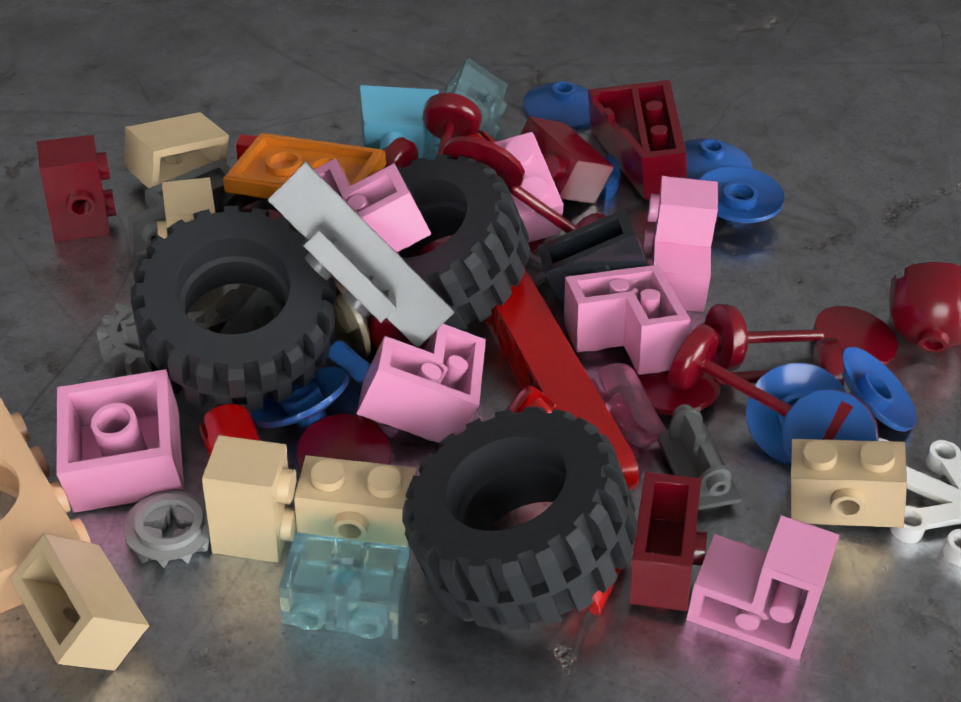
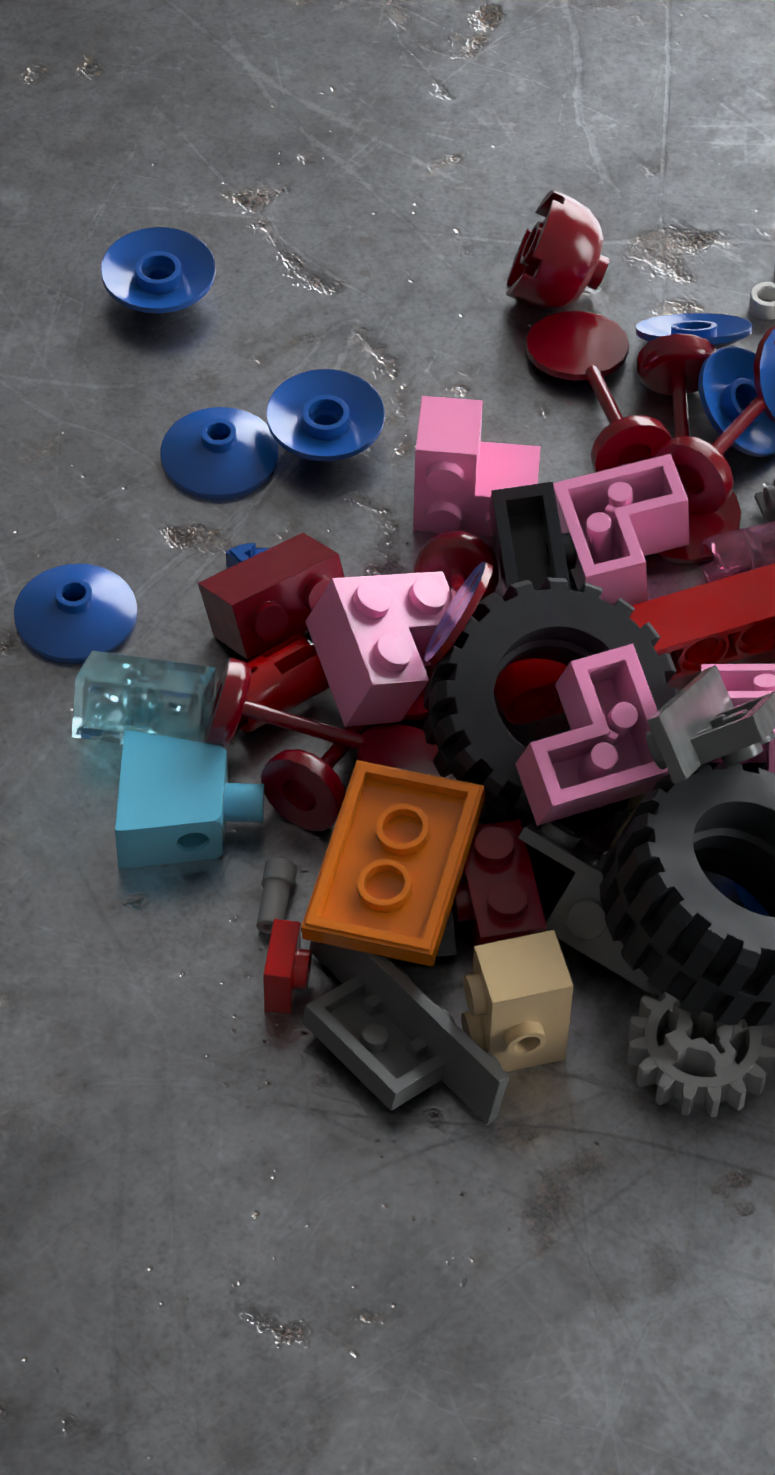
camera: 90 degrees left, 10 degrees up
dark red brick [37,135,117,242] -> none
tan brick [123,112,229,188] -> none
dark red wedge [587,80,687,200] -> none
none -> blue dish [101,227,215,313]

